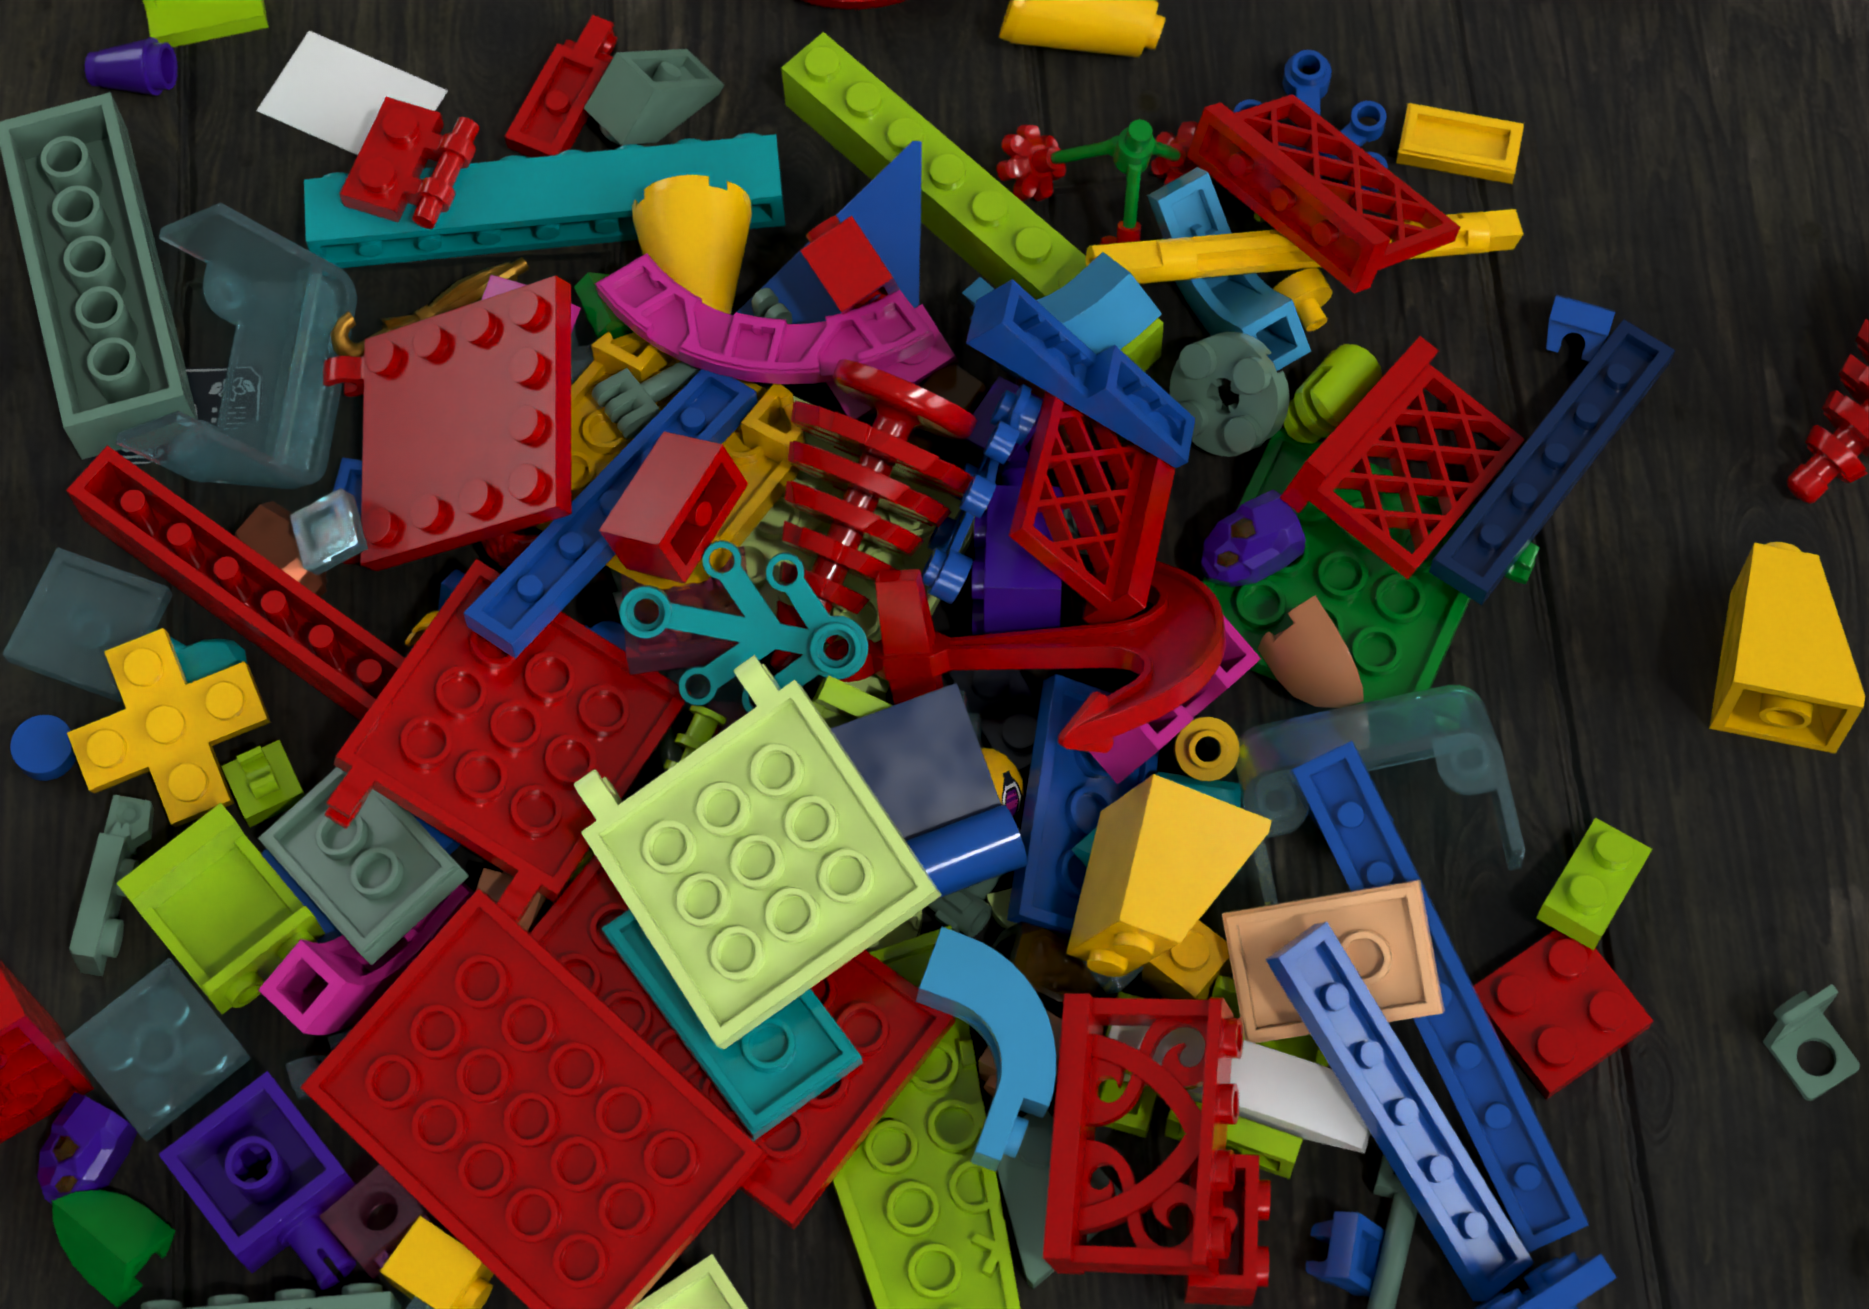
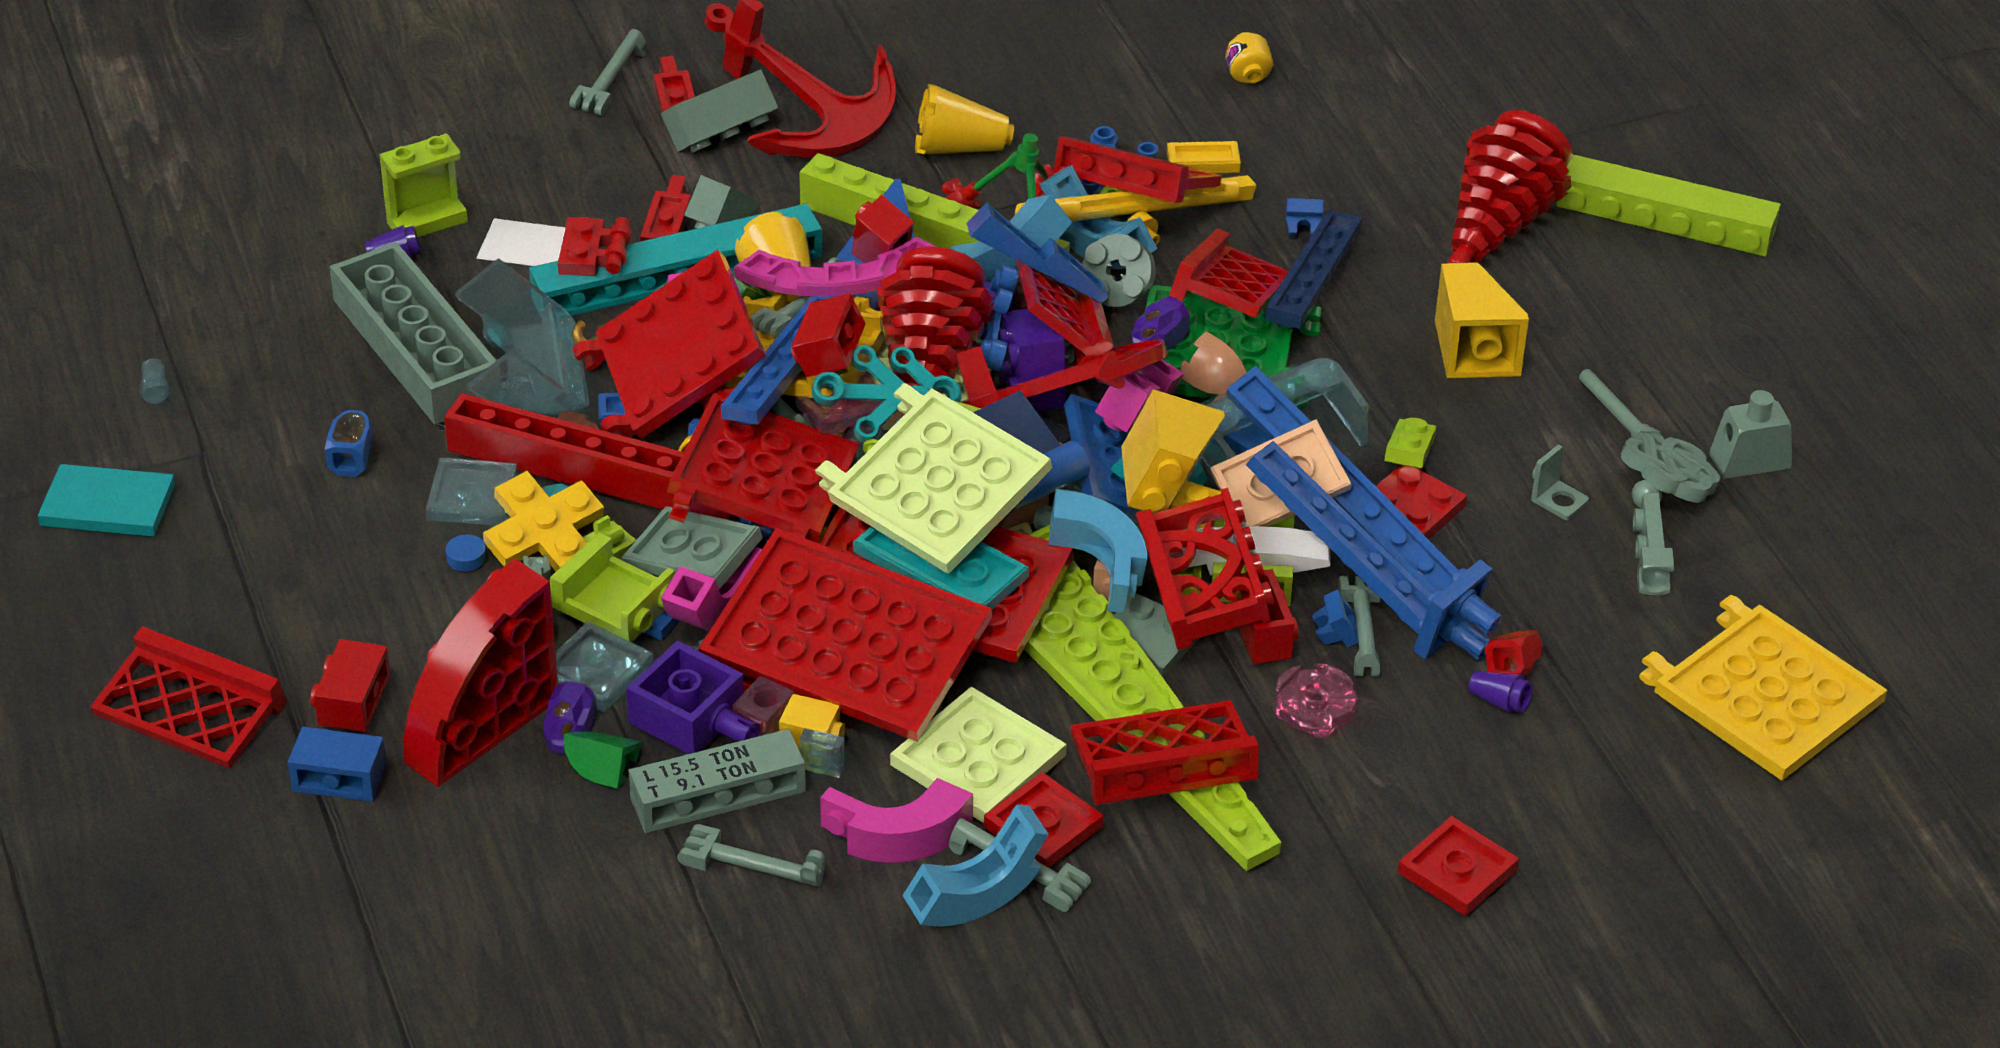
camera: 20 degrees left, 25 degrees down
clear light blue plate [290,488,368,576] -> none
lime arm [1283,344,1382,444] -> none

